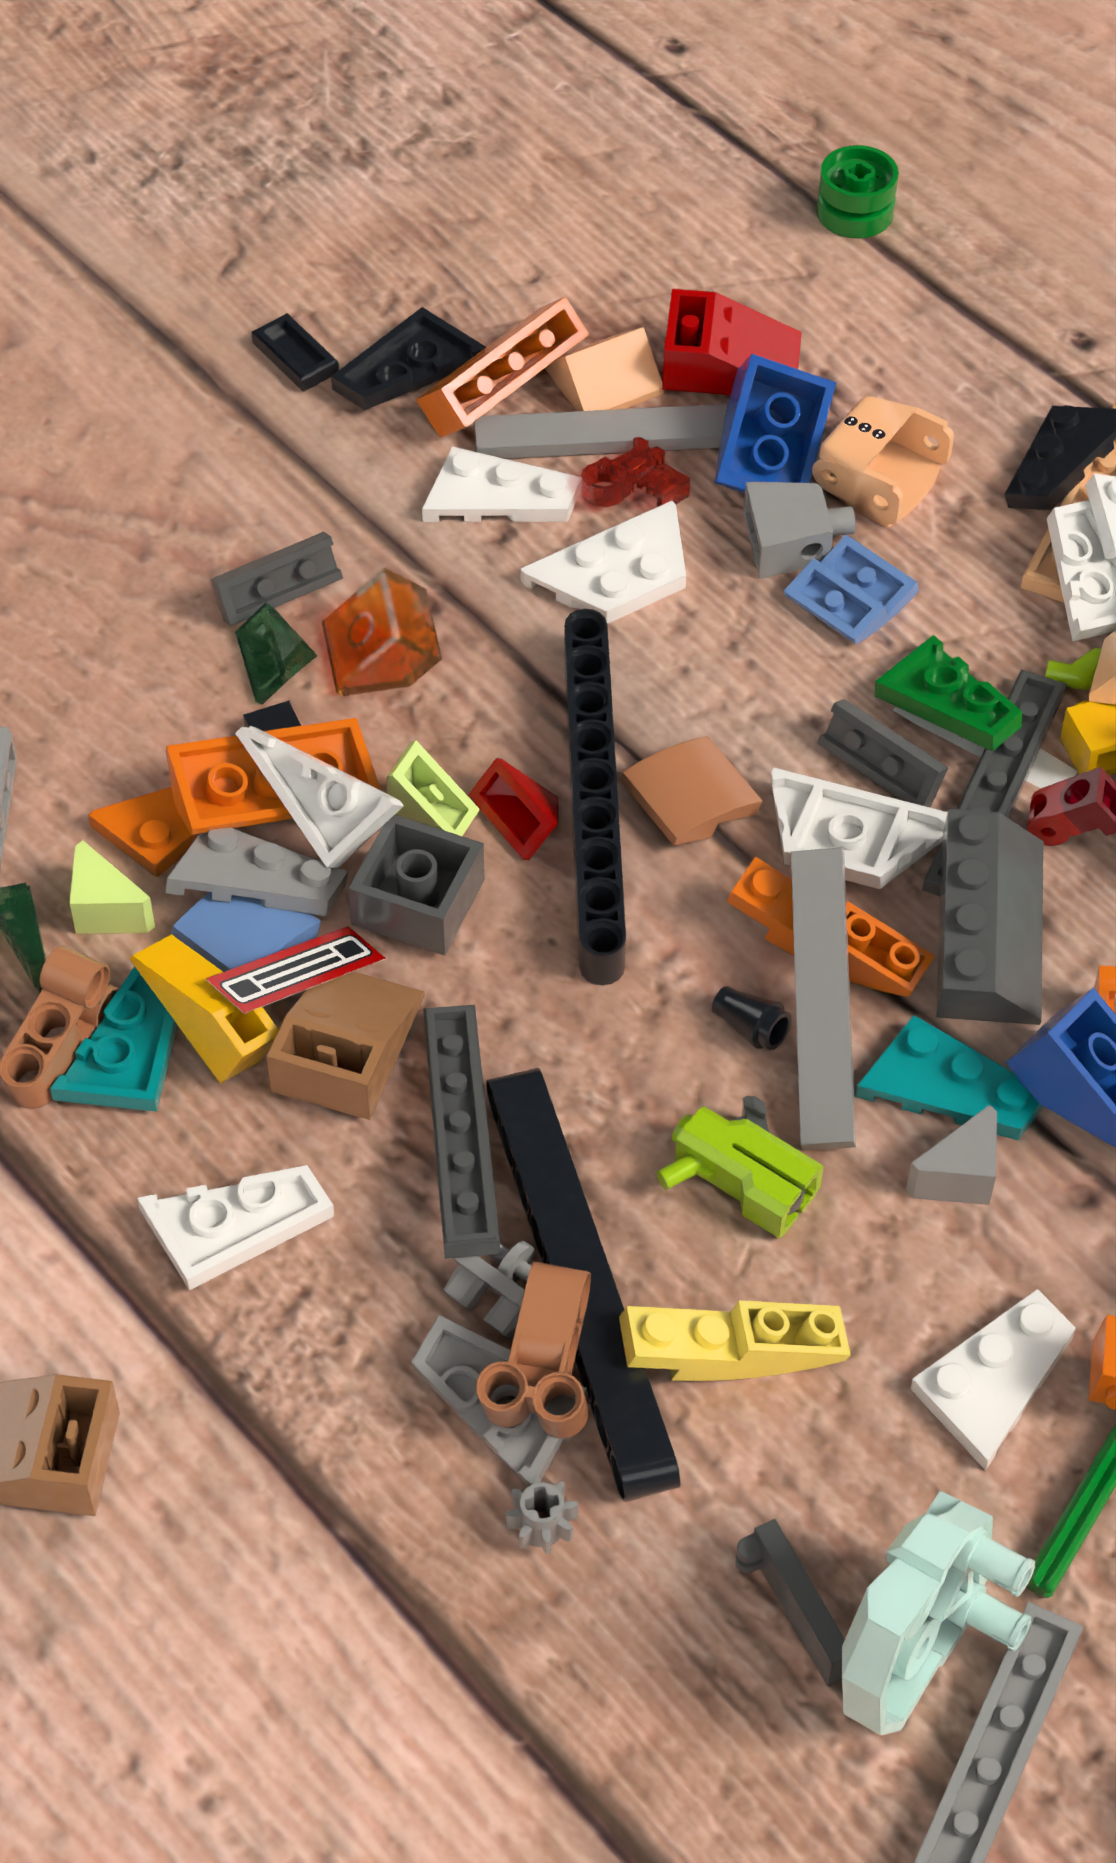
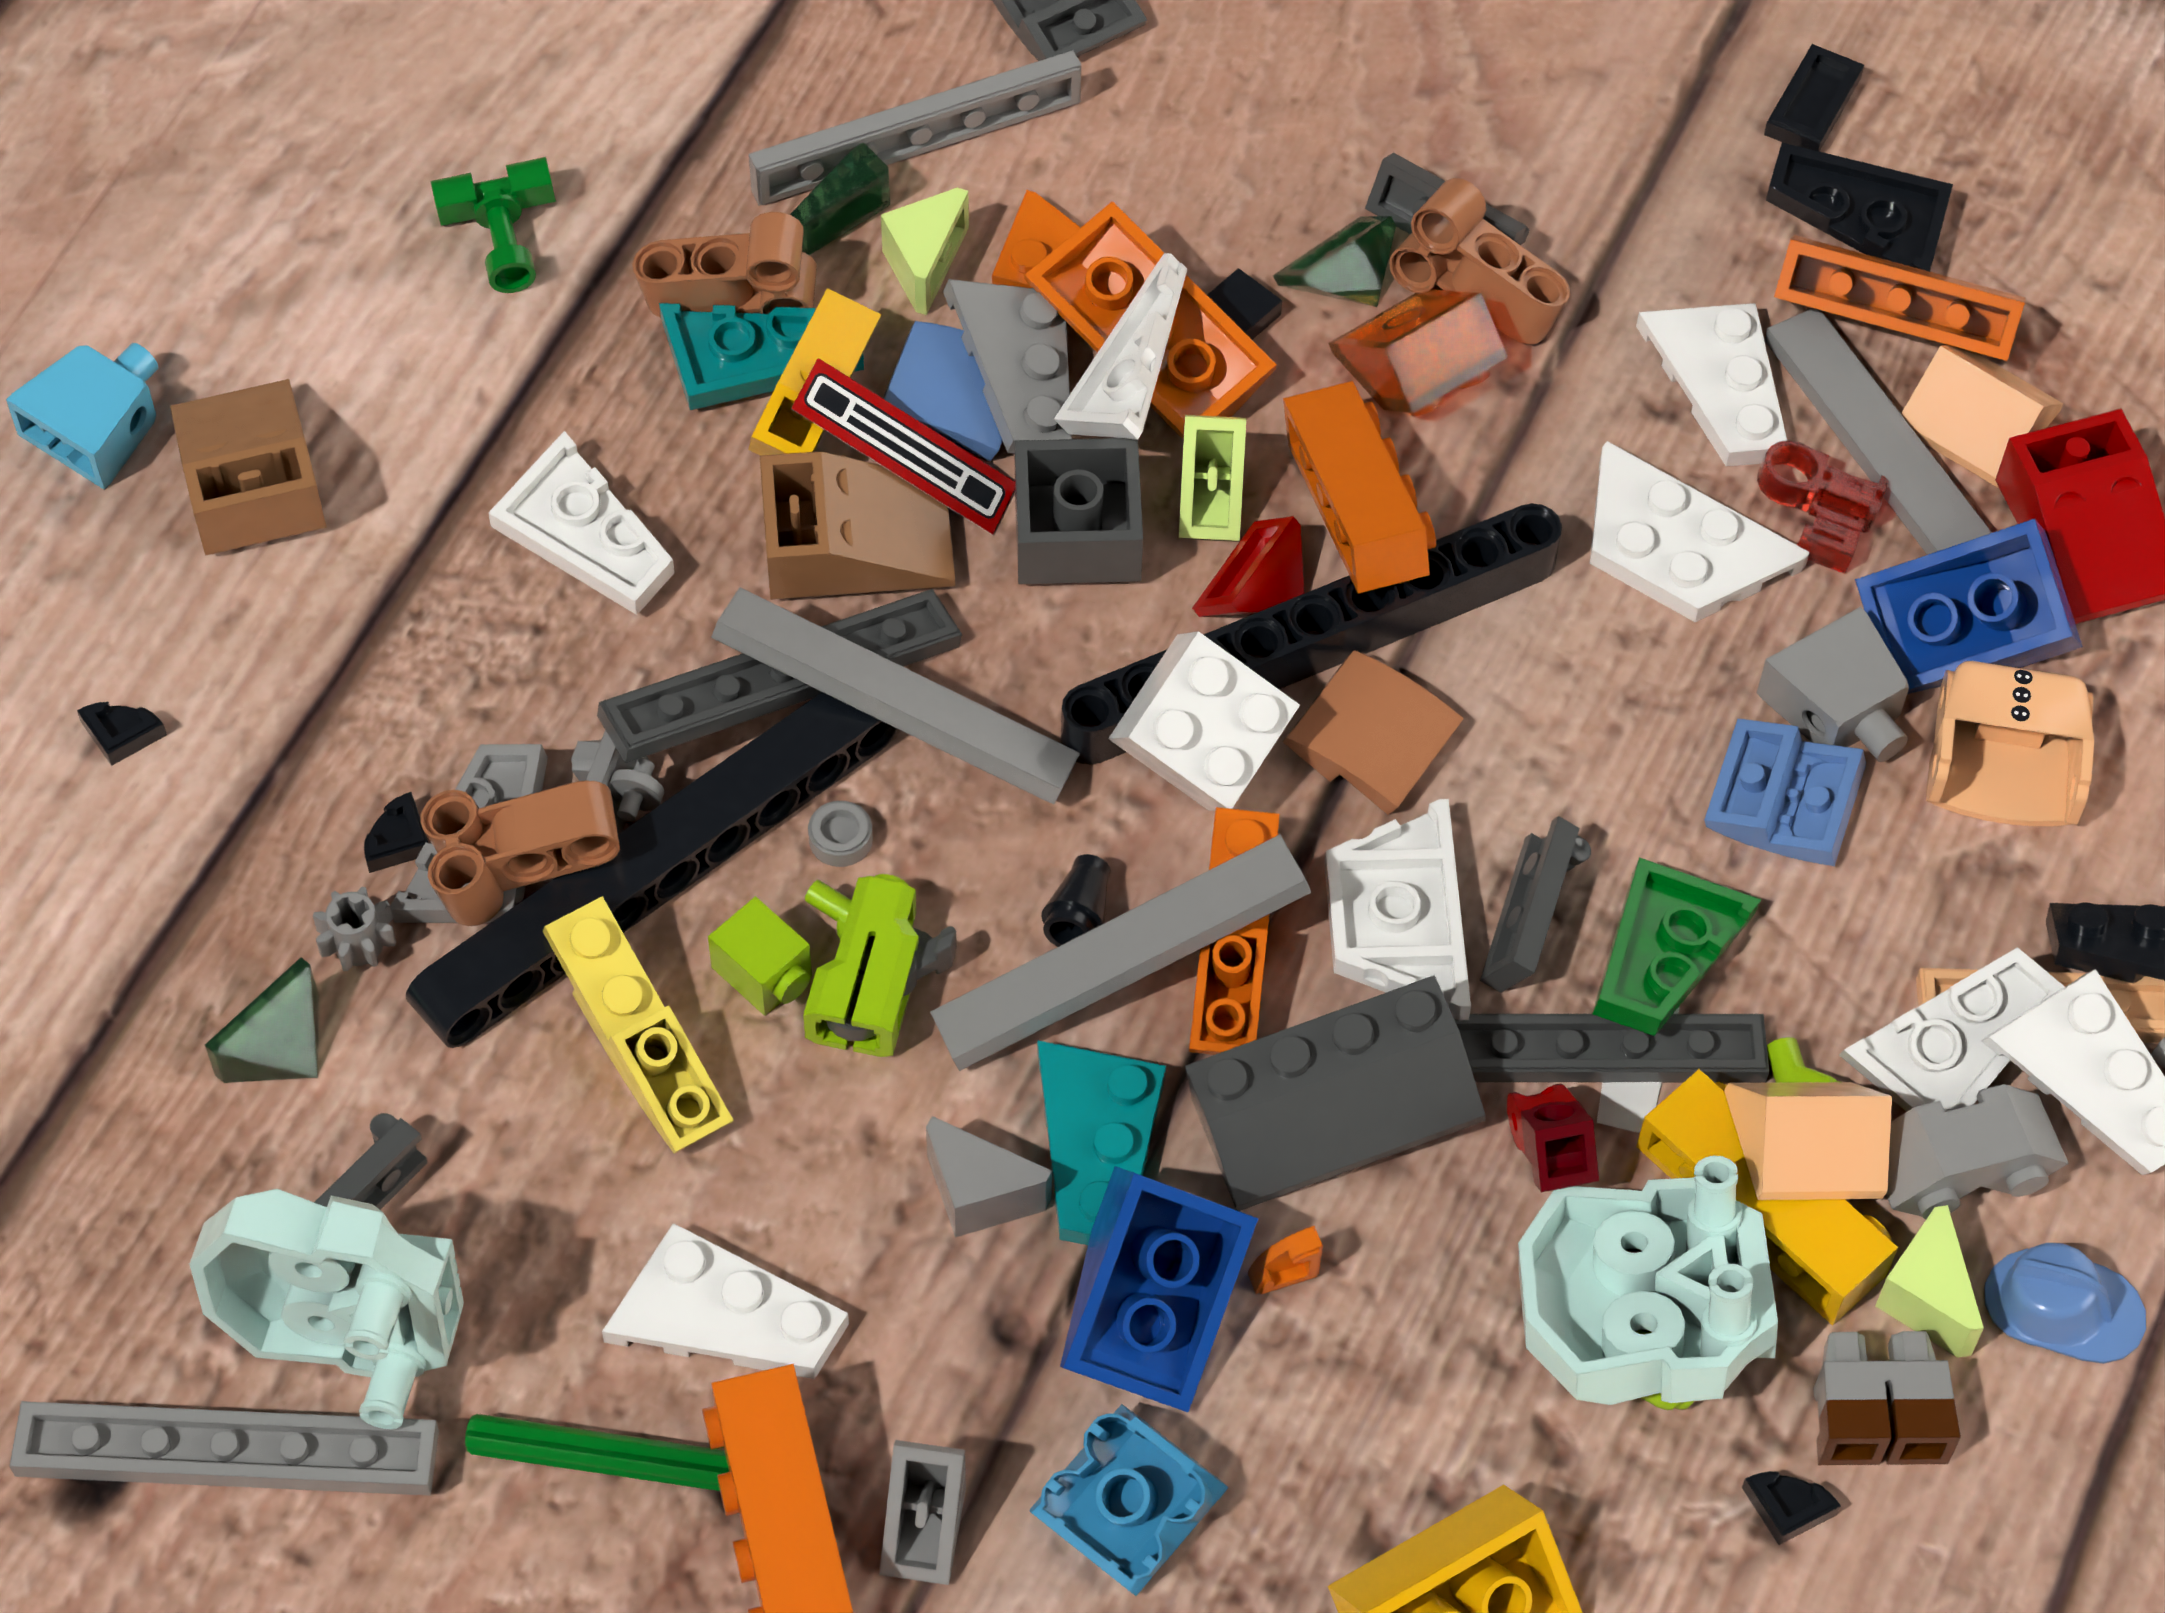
camera: 65 degrees right, 5 degrees up
none -> black tile [77,702,167,766]
none -> clear green slope [205,957,319,1083]
none -> black tile [364,792,428,873]
none -> lime brick [708,896,812,1016]
none -> light grey tile [711,587,1080,804]
none -> light grey tile [808,801,873,867]
none -> white brick [1108,631,1300,811]
none -> orange brick [1283,381,1436,594]
none -> nougat piece [1389,178,1570,344]

